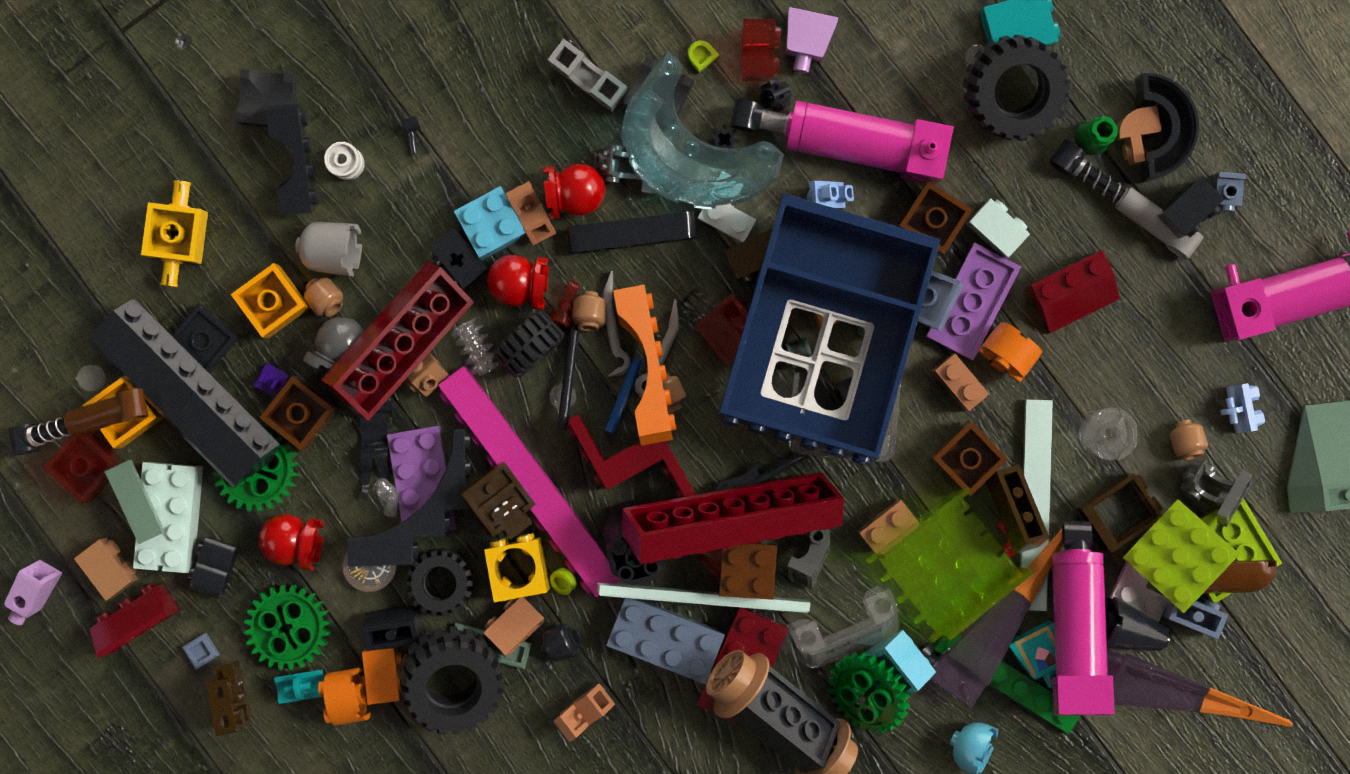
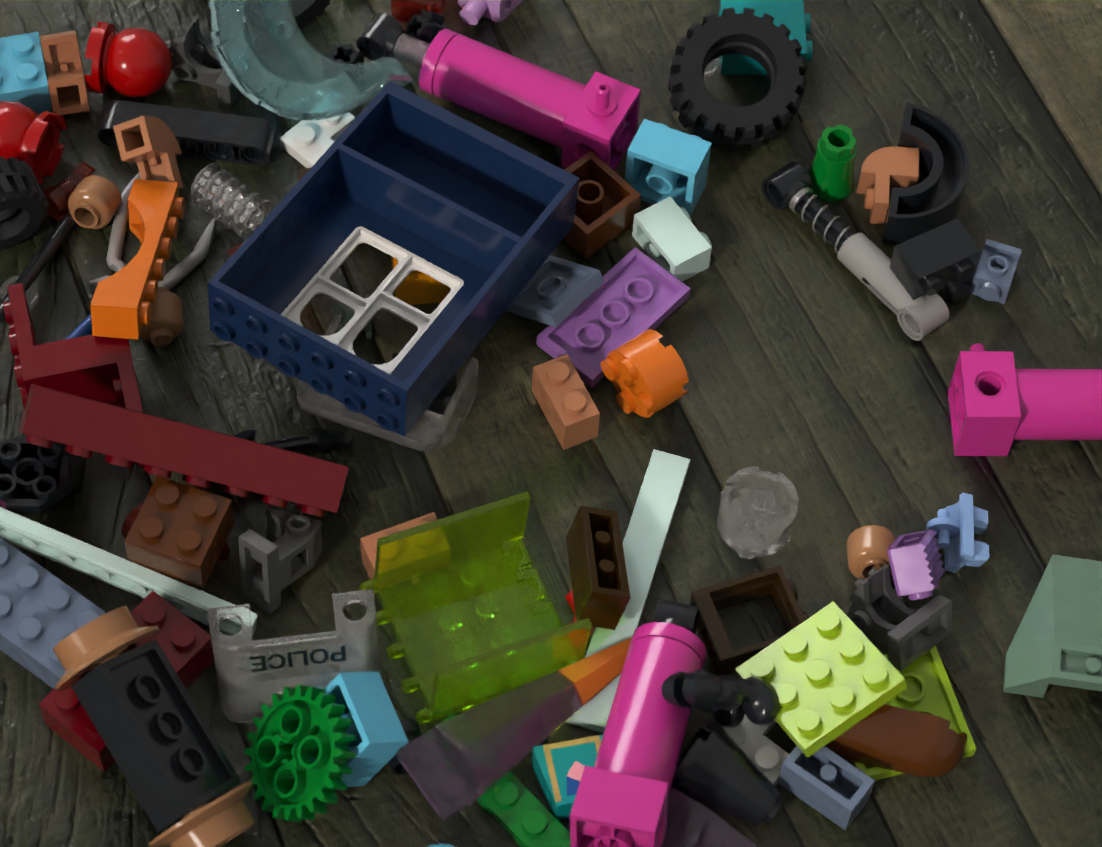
camera: 10 degrees right, 30 degrees down
reddish brown brick [929,421,1008,496] -> none
dark red slope [1026,250,1120,334] -> none
none -> nougat brick [113,115,183,189]
none -> clear piece [190,163,273,237]
none -> medium azure brick [625,119,712,217]
none -> black piece [661,670,779,728]
none -> medium lavender brick [887,529,945,600]

